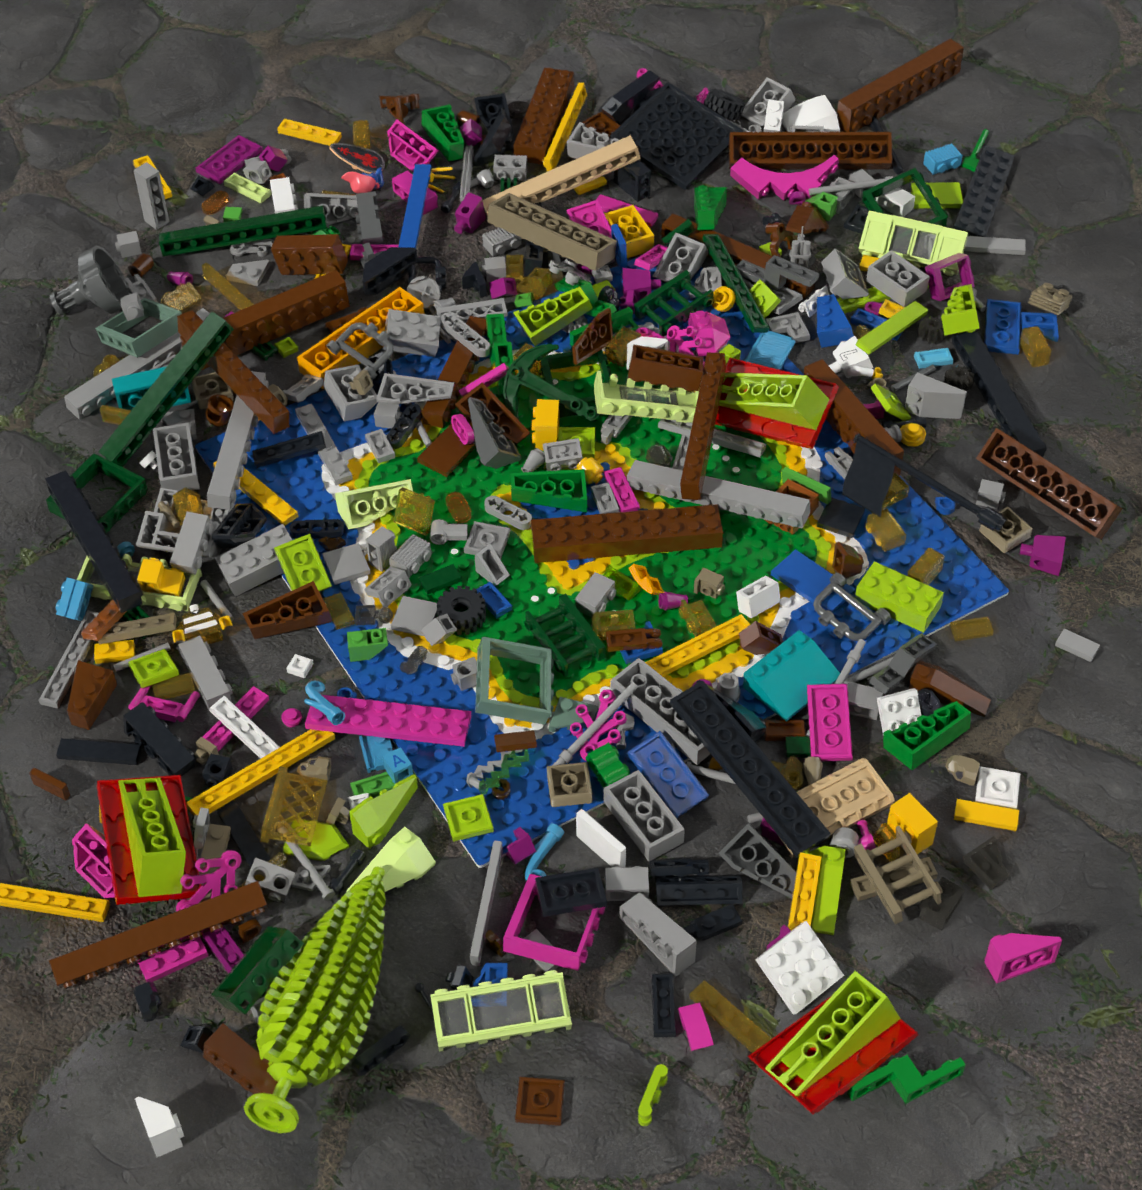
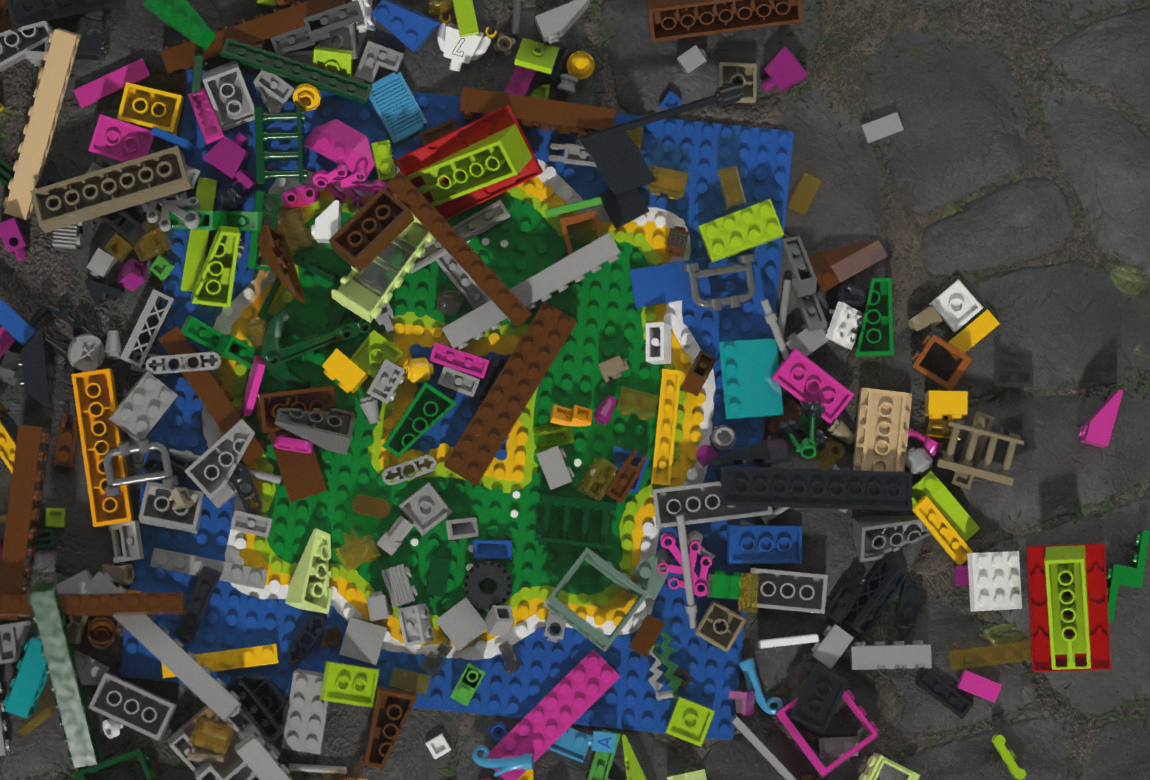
camera: 55 degrees left, 35 degrees up
none -> clear yellow plate [738,573,759,613]
none -> black plant [776,401,828,458]
none -> dark orange window [911,333,972,391]

